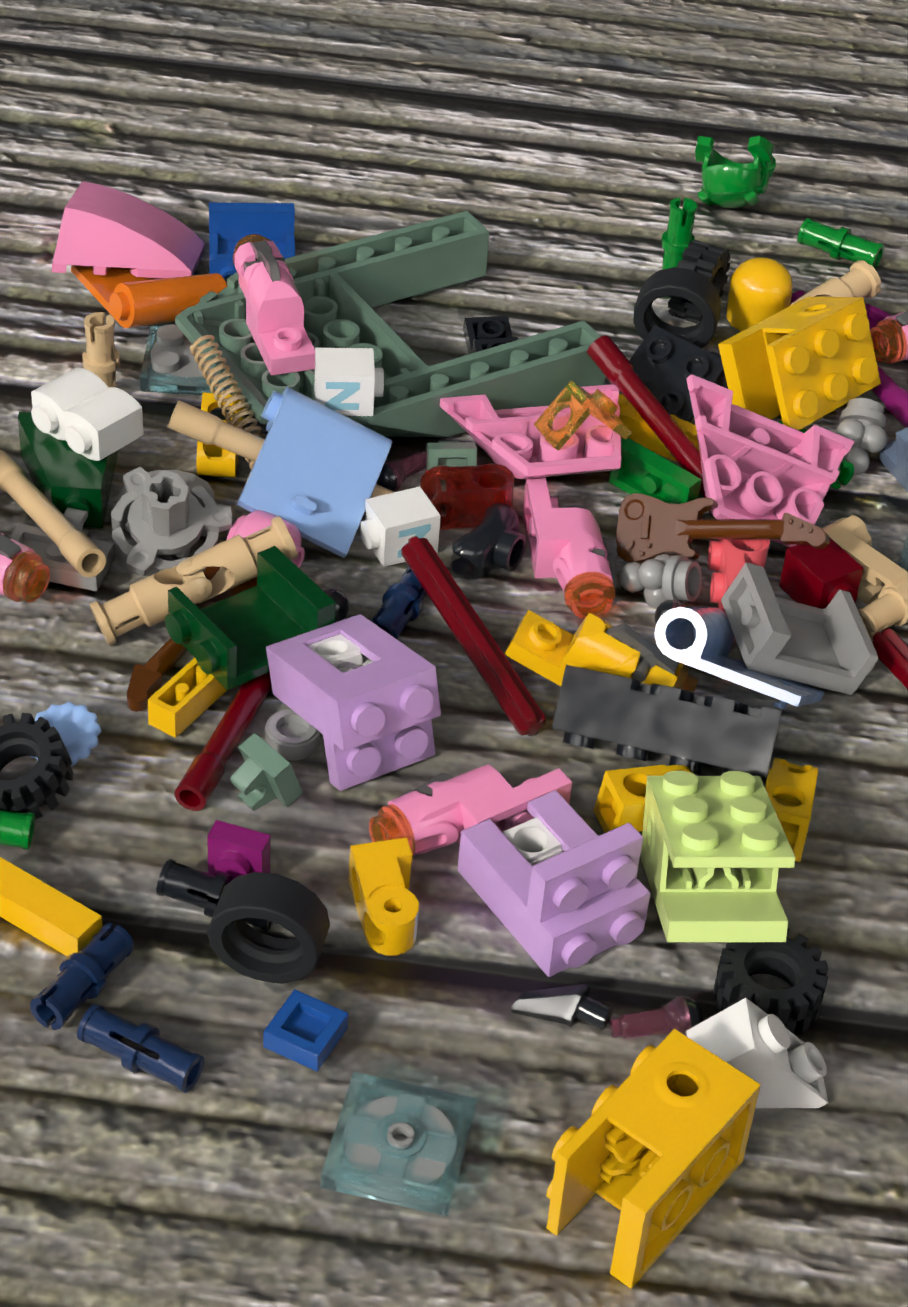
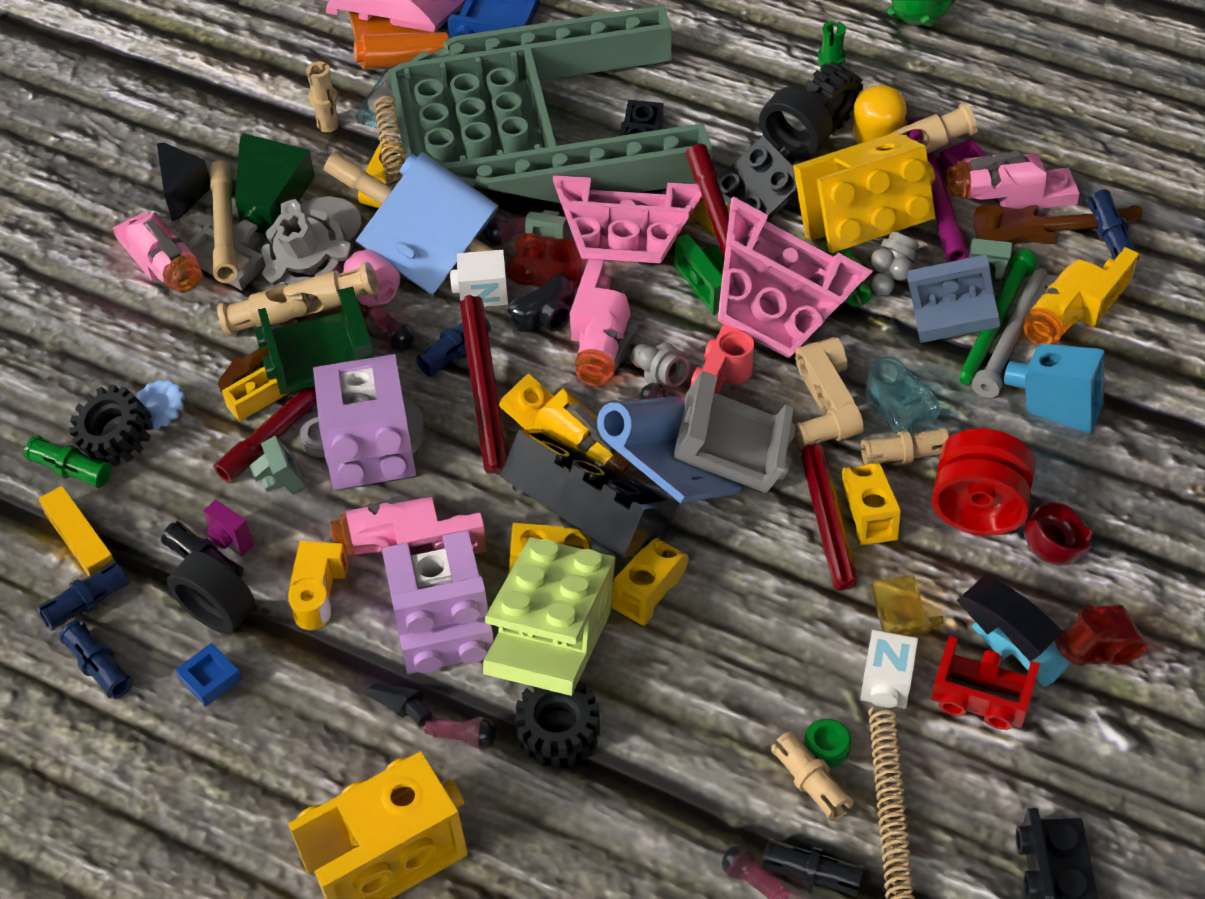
camera: 25 degrees right, 10 degrees up
white brick [31,368,144,461] -> none
bright pink plate [233,234,315,375] -> none
white brick [314,347,384,416] -> none
clear light blue piece [321,1072,477,1216] -> none
clear yellow bracket [534,380,632,450] -> none
reddish brown piece [616,493,830,564] -> none
white slope [686,998,828,1108] -> none
dark red brick [779,537,863,609] -> none
green pin [797,218,884,268] -> none

